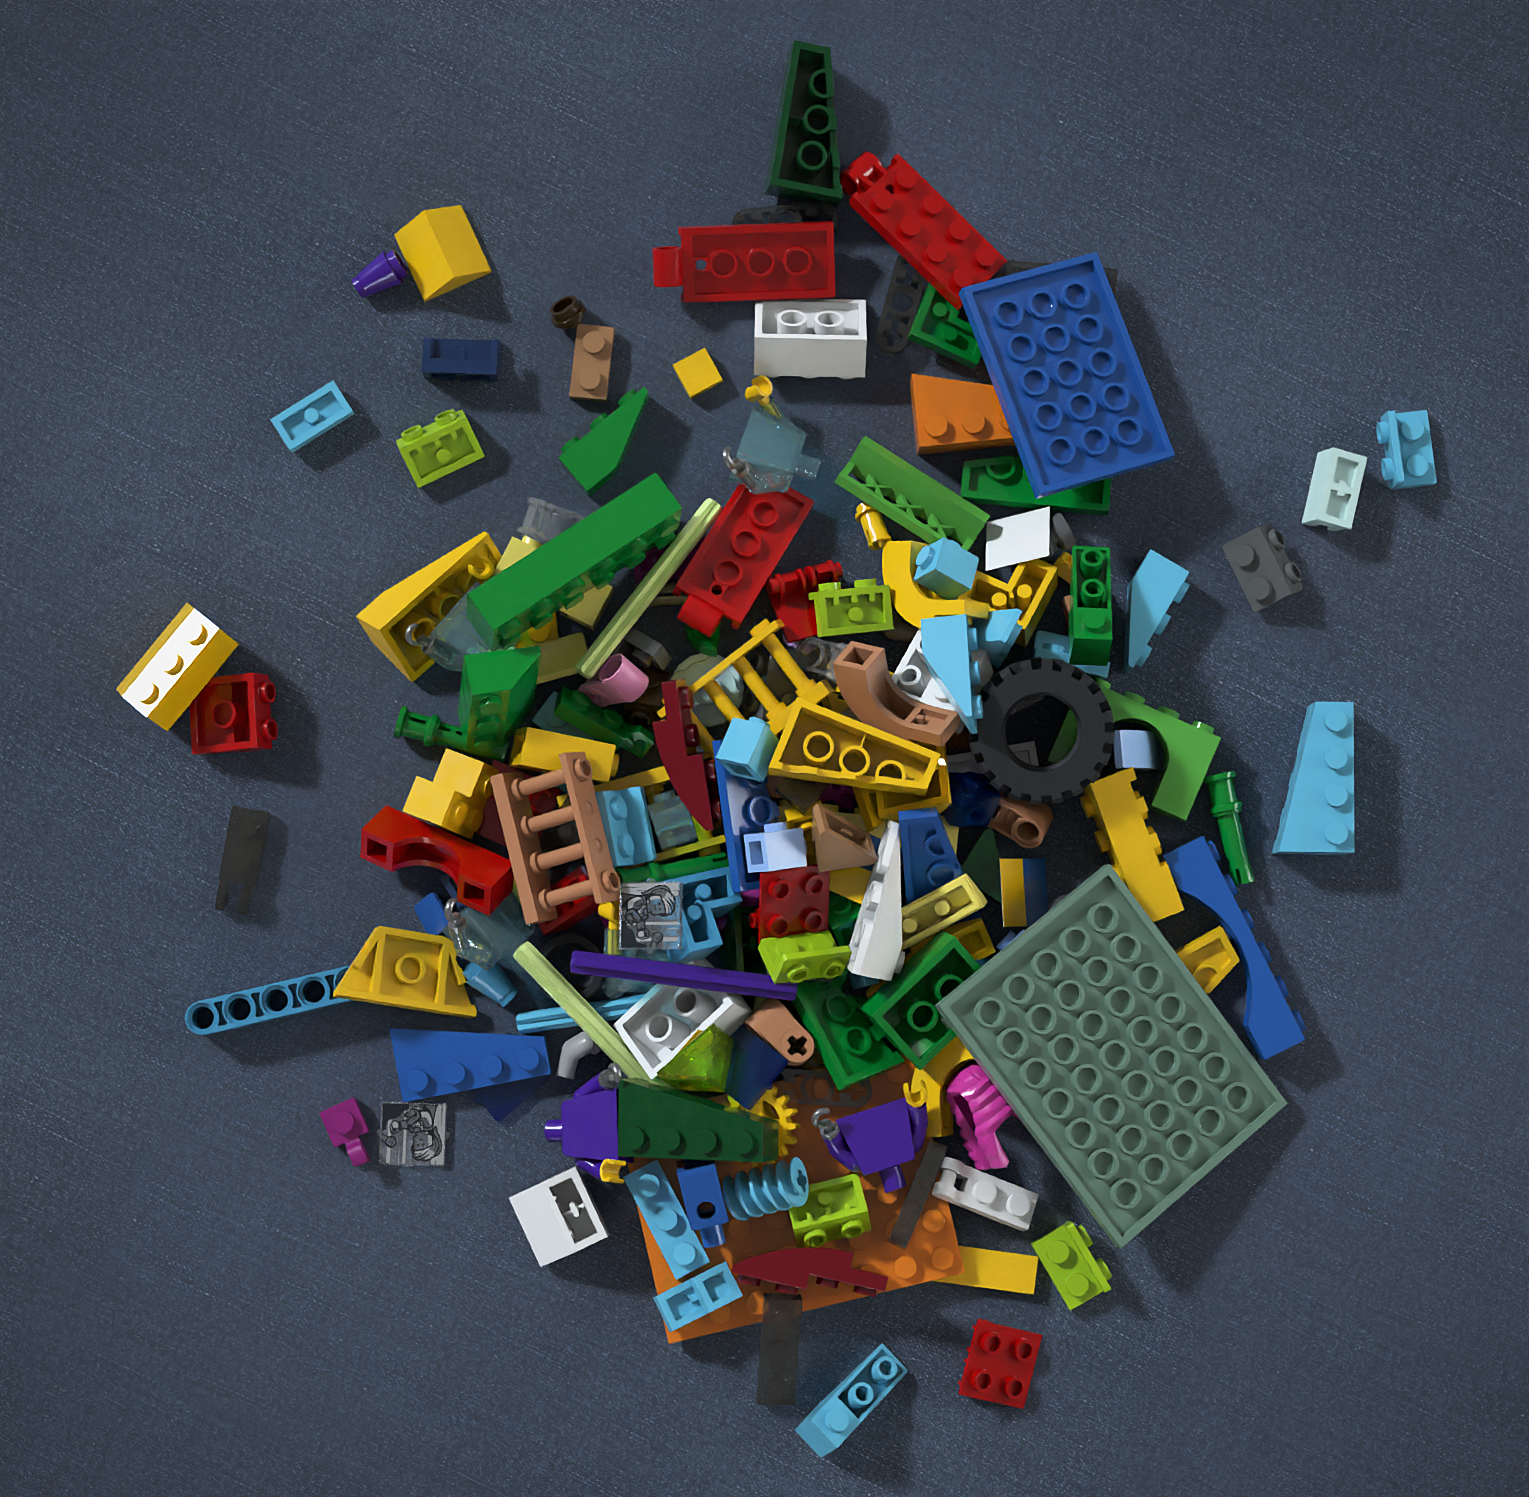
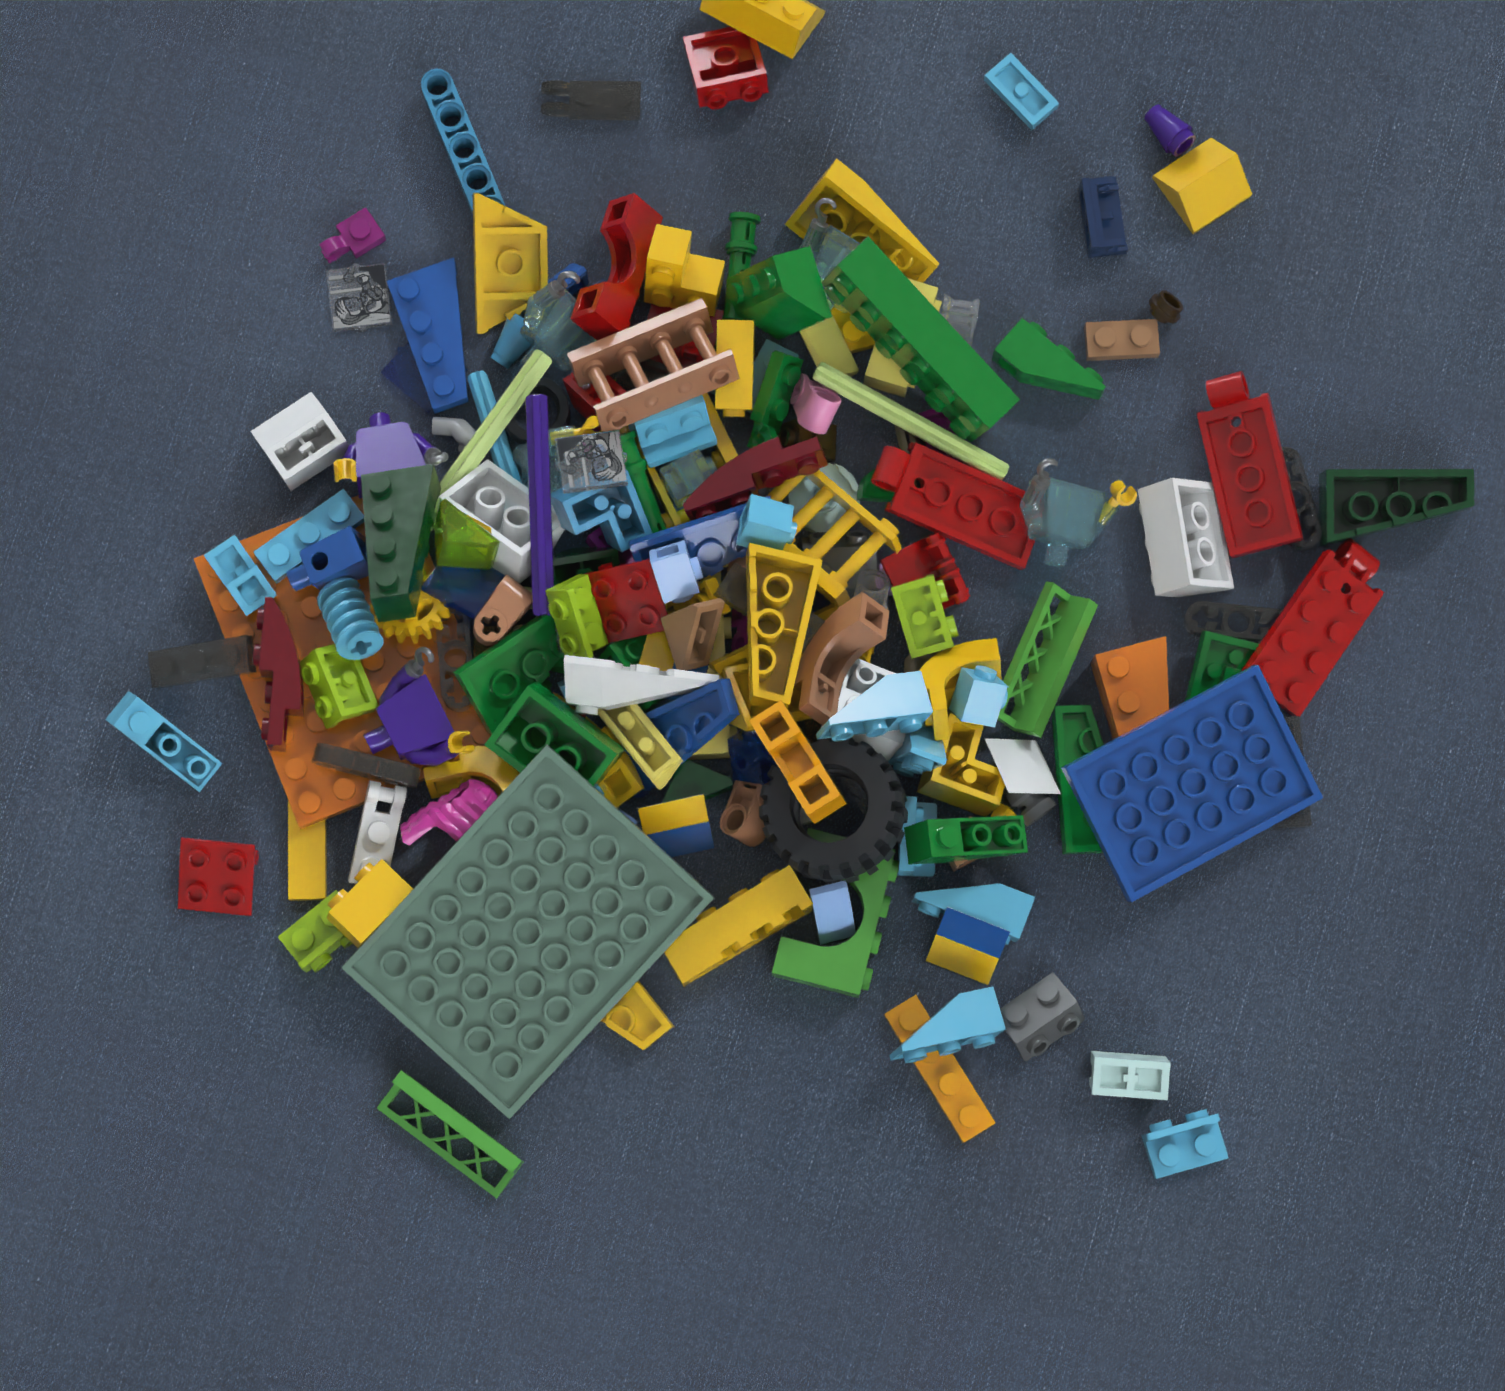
camera: 85 degrees right, 5 degrees down
lime bracket [396,409,485,488] -> none
dark grey bracket [610,627,672,671] -> none
yellow tile [673,348,723,399] -> none
yellow pin [855,502,892,550] -> none
blue arch [1159,836,1306,1060] -> none
green pin [1203,770,1255,886] -> none
medium azure wedge [1272,702,1355,855] -> none
none -> yellow brick [327,859,413,948]
none -> bright green fence [377,1070,524,1199]
none -> light orange arch [749,700,847,824]
none -> light orange plate [884,995,996,1143]
none -> medium azure slope [889,987,1006,1063]
none -> sticker [926,907,1010,985]

